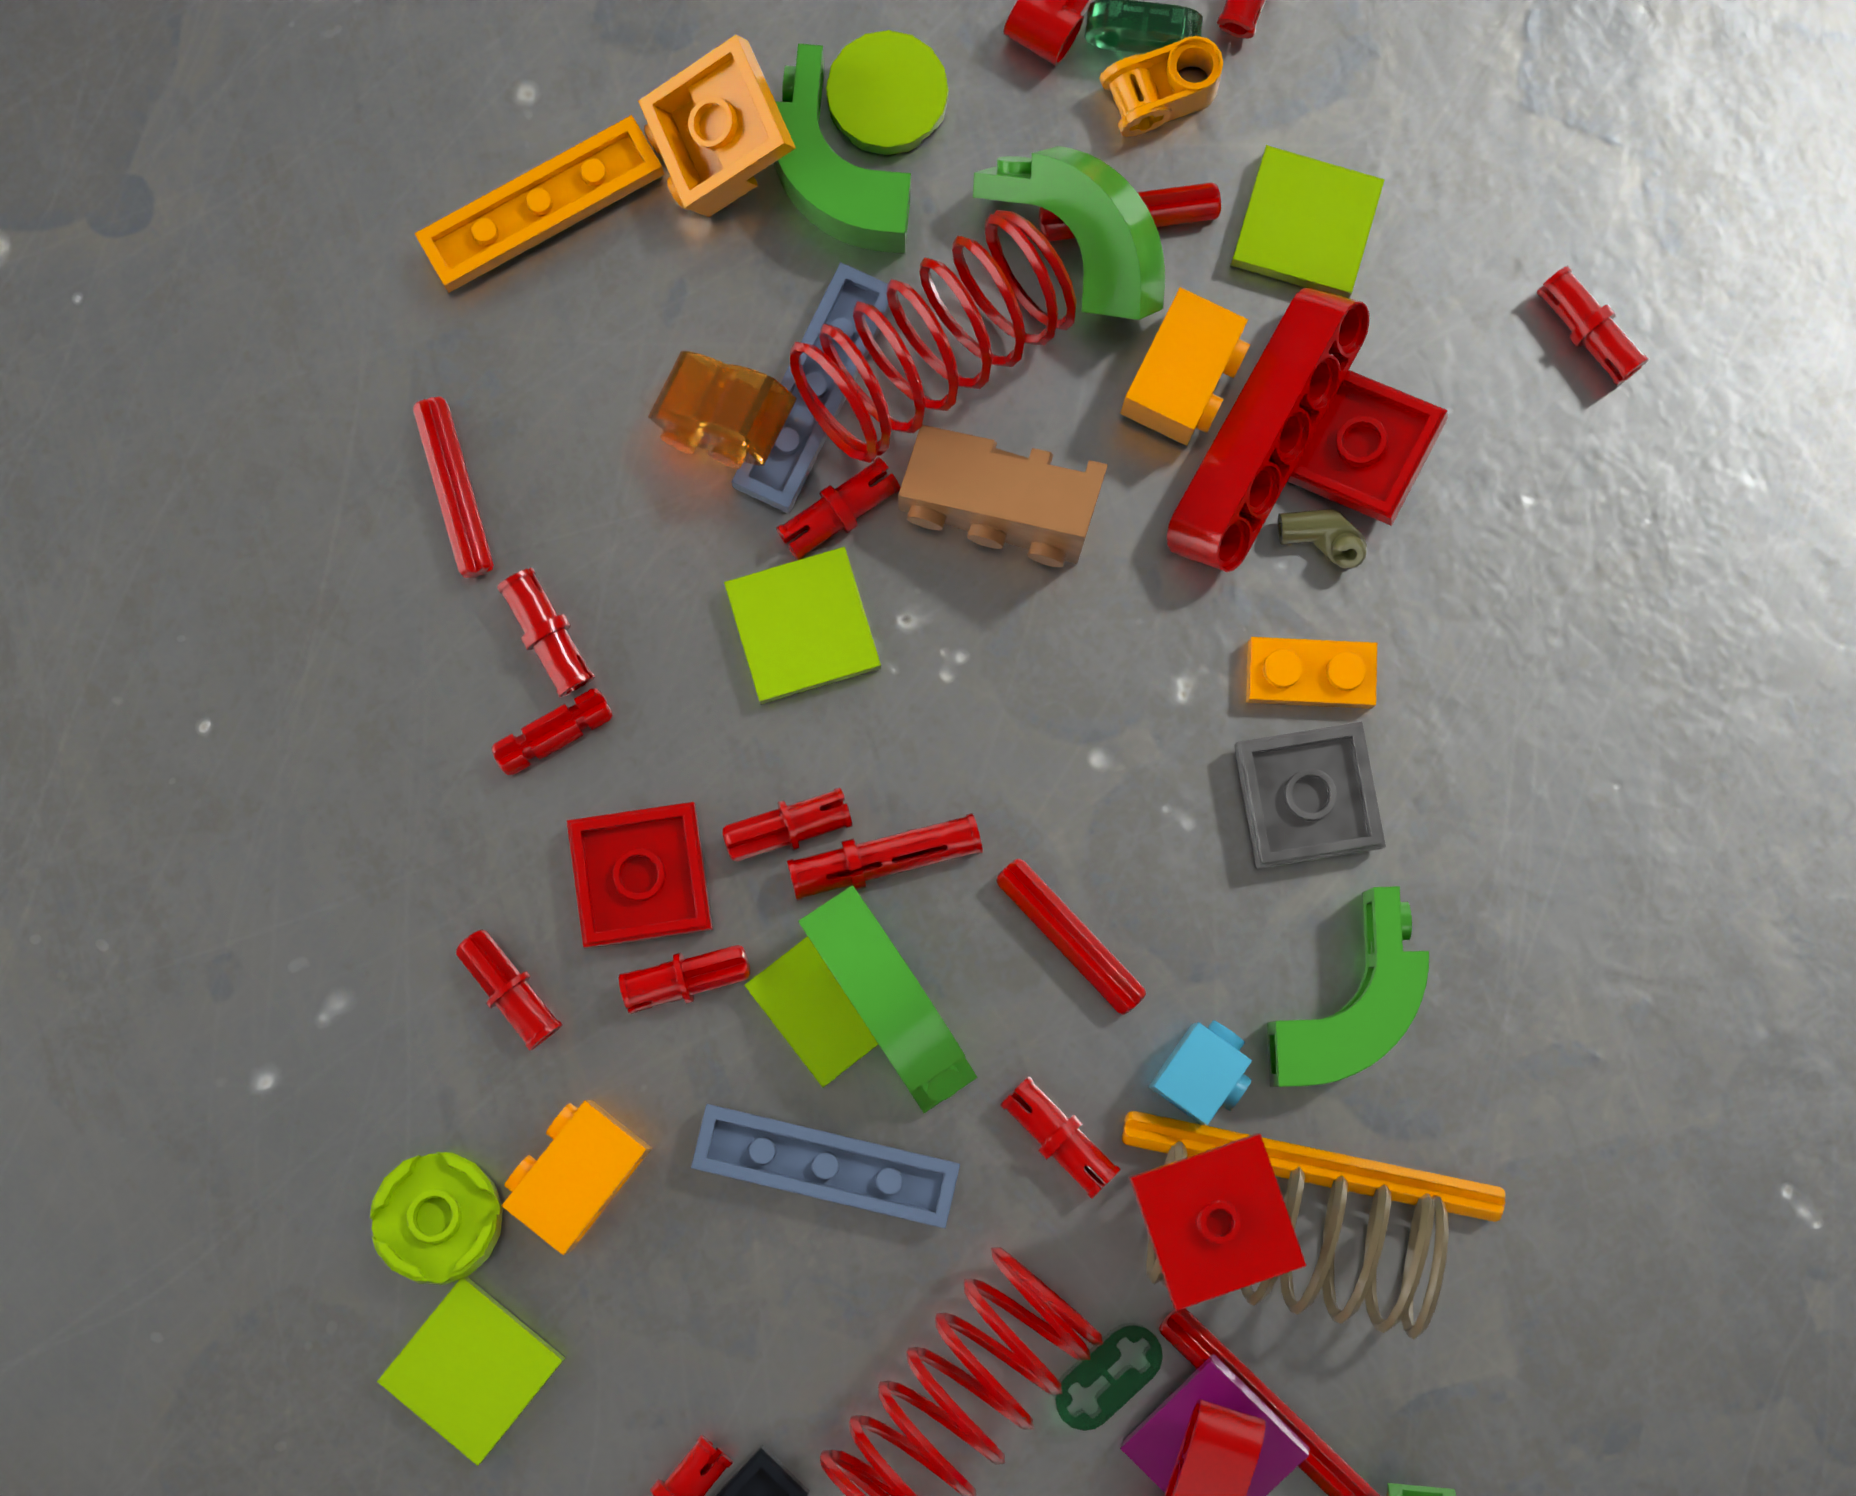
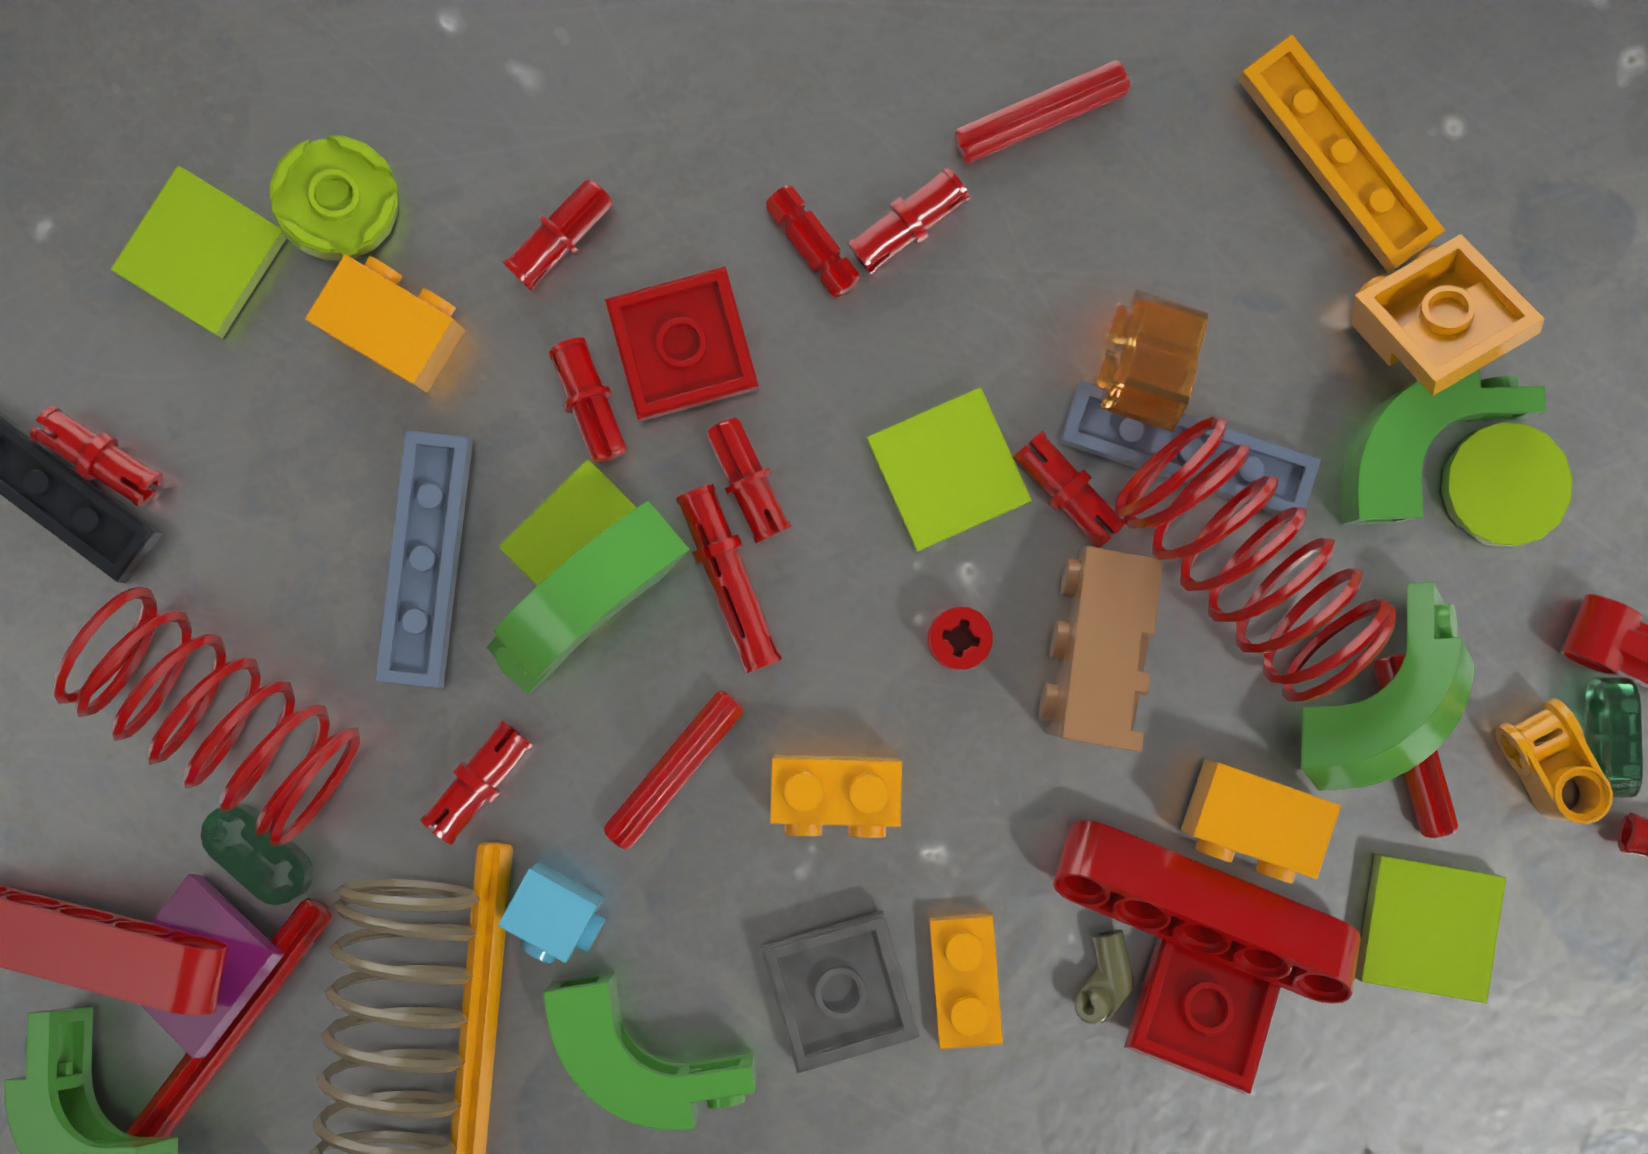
camera: 85 degrees right, 5 degrees up
red plate [1129,1133,1306,1311] -> none
none -> light orange brick [770,754,902,838]
none -> red wheel [927,607,993,670]

